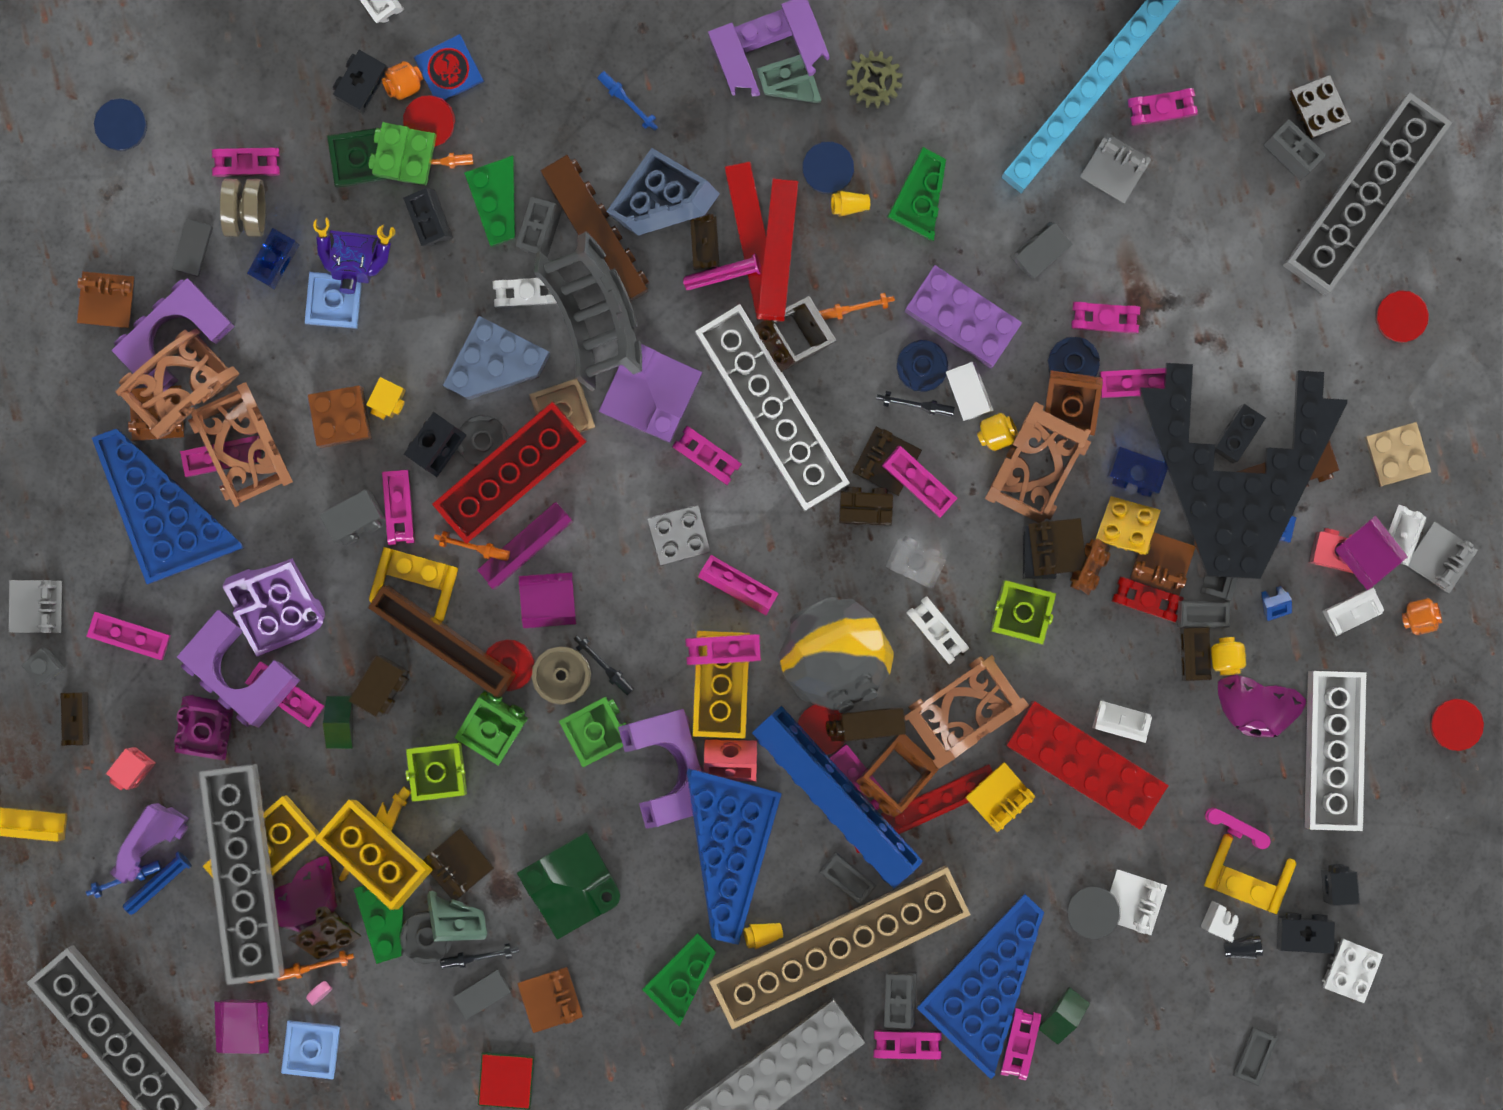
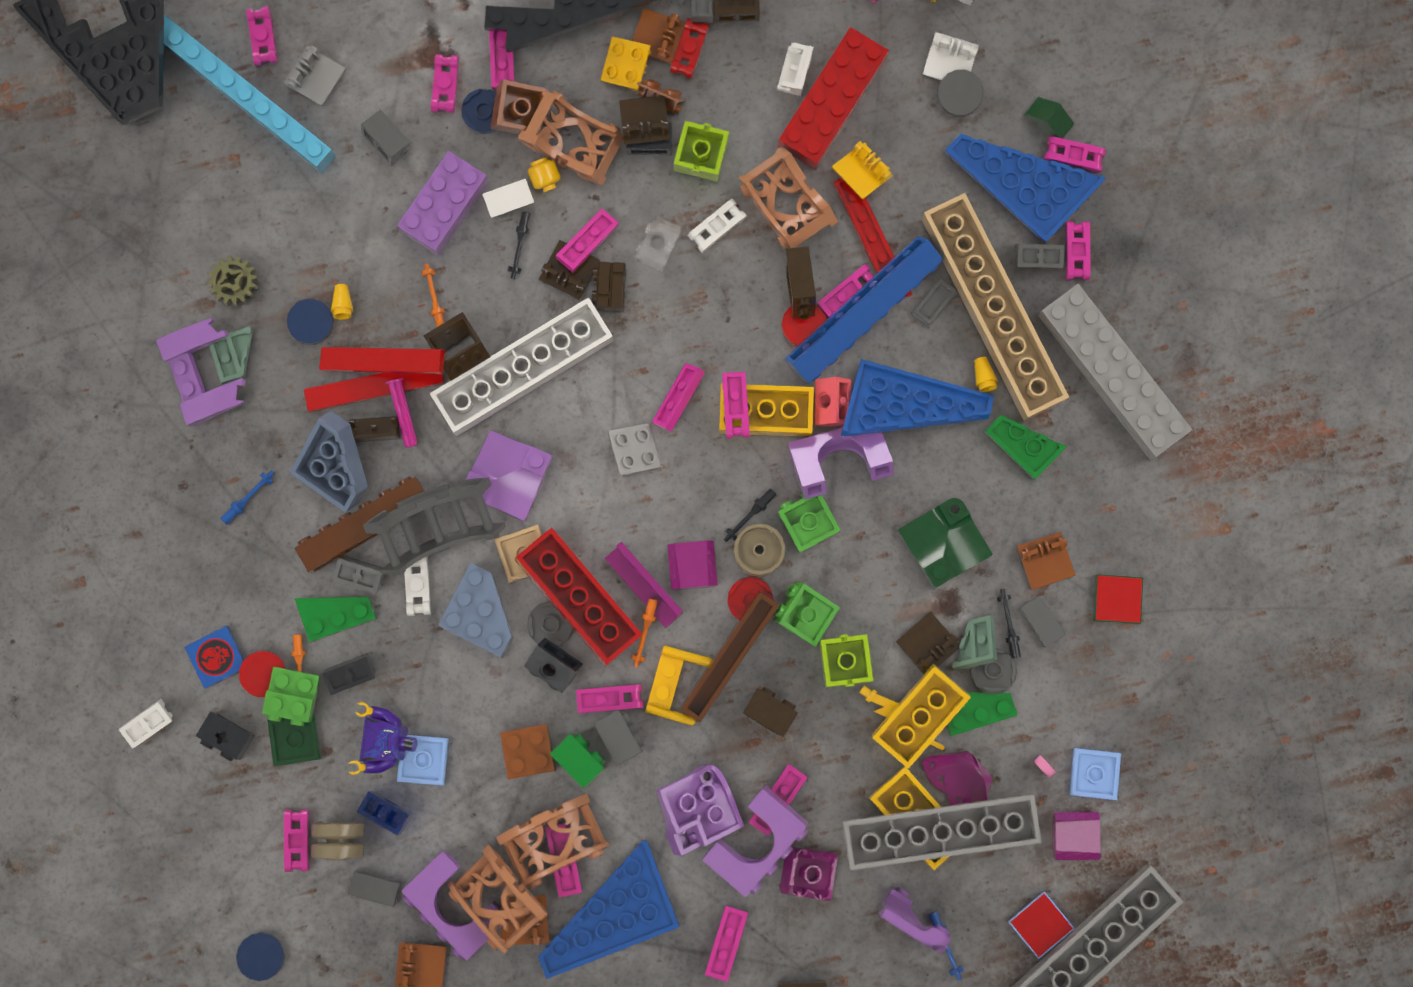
camera: 90 degrees left, 5 degrees down
coral brick [106,747,156,790] -> none
blue axle [123,851,192,915] -> none
orange piece [277,950,354,981] -> none
dark brown hinge [288,906,361,960] -> none
dark green slope [323,696,353,749] -> none
yellow brick [366,377,406,420] -> none
orange head [382,61,423,100] -> none
dark pink plate [672,426,742,485] -> none
dark grey rock [779,597,894,713] -> none
dark orange window [855,734,939,817] -> none
green wing [887,147,946,241] -> none
dark blue tile [896,340,949,392] -> none
clear blue brick [1107,447,1168,498] -> none
none -> green brick [550,734,607,789]
none -> red tile [1007,891,1075,959]

